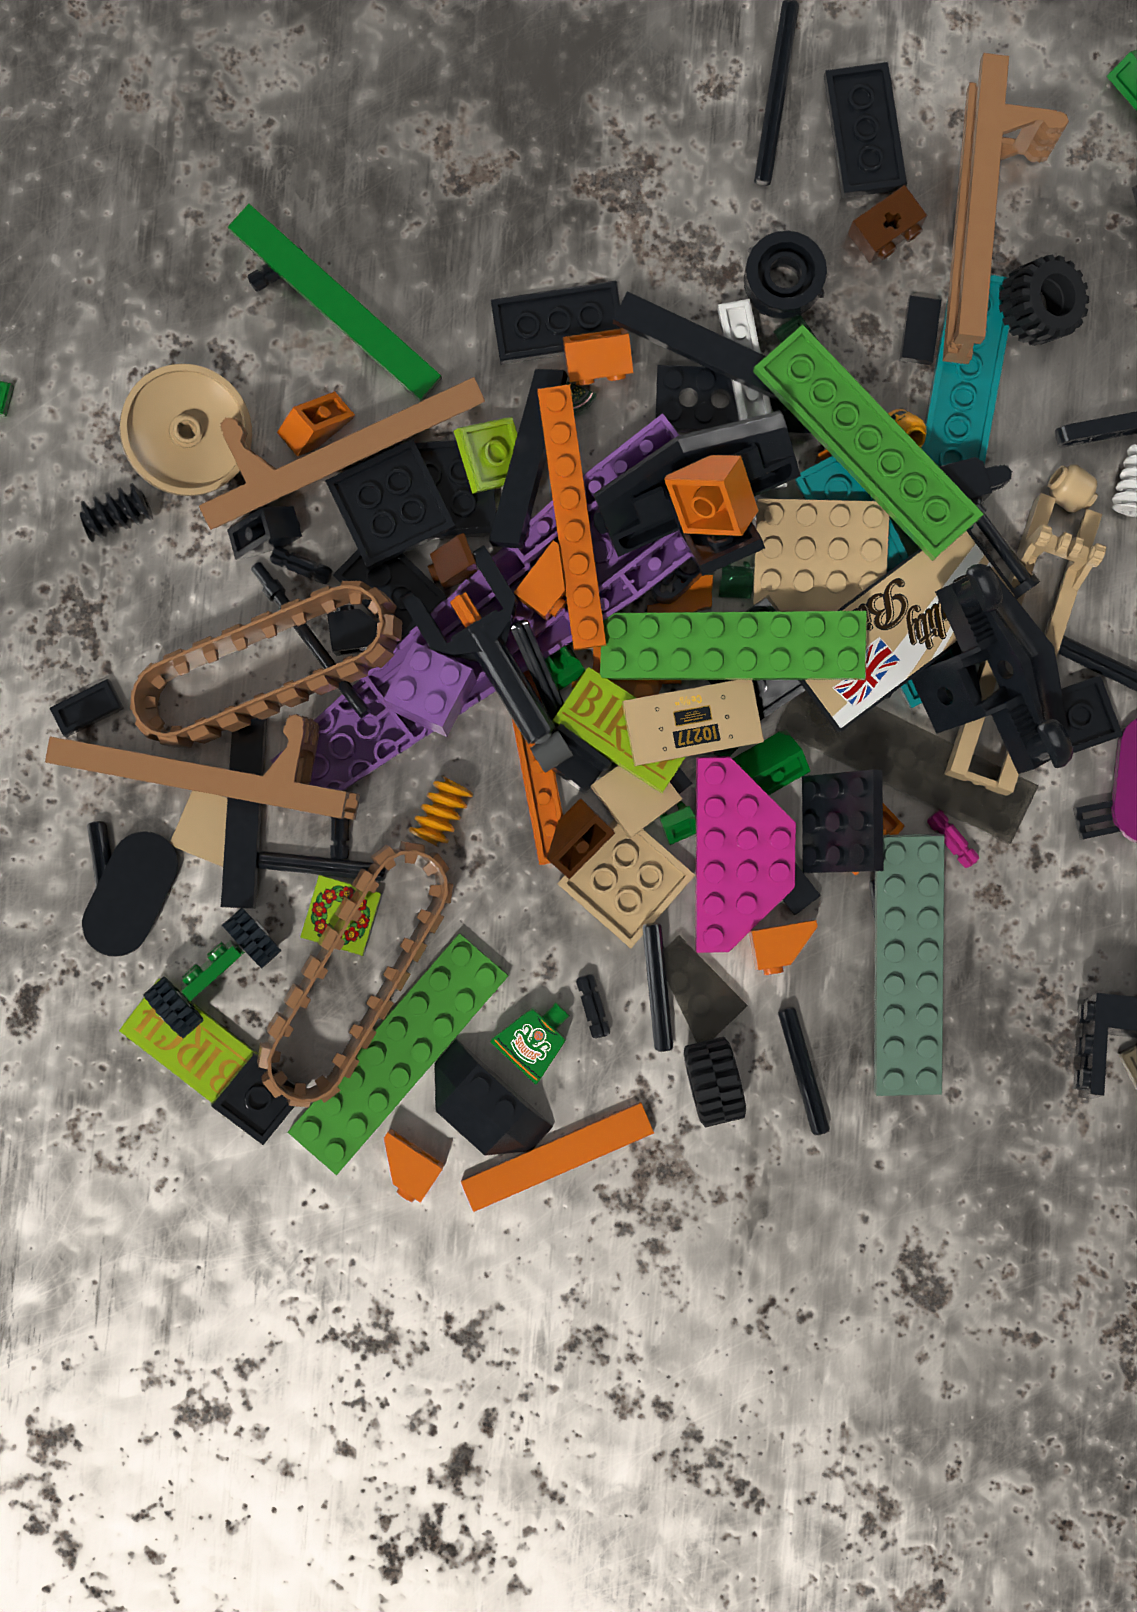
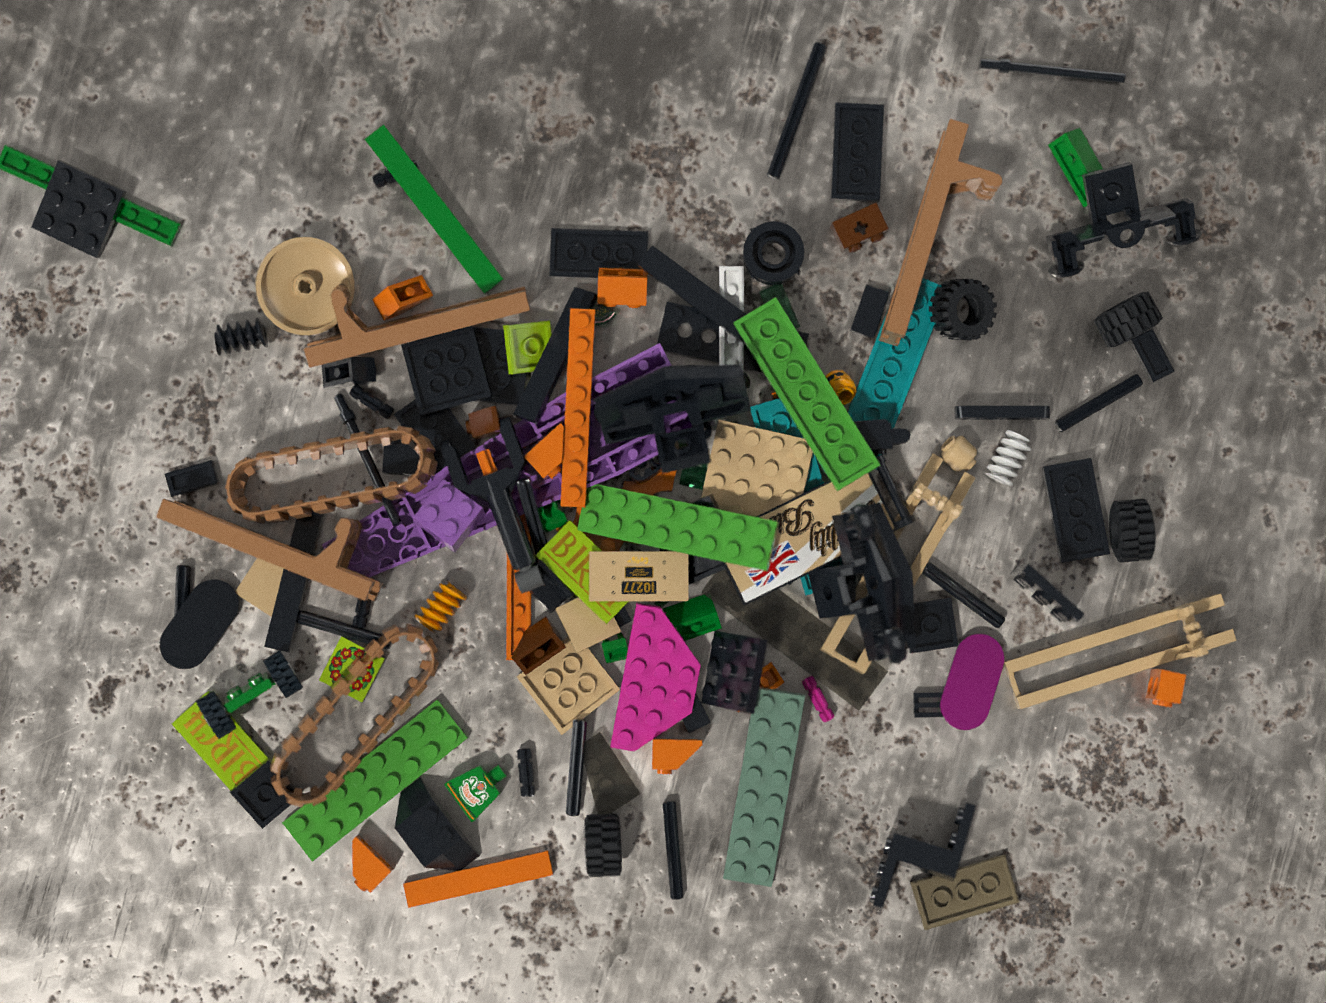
camera: 10 degrees right, 0 degrees up
orange slope [664,455,759,536] -> none

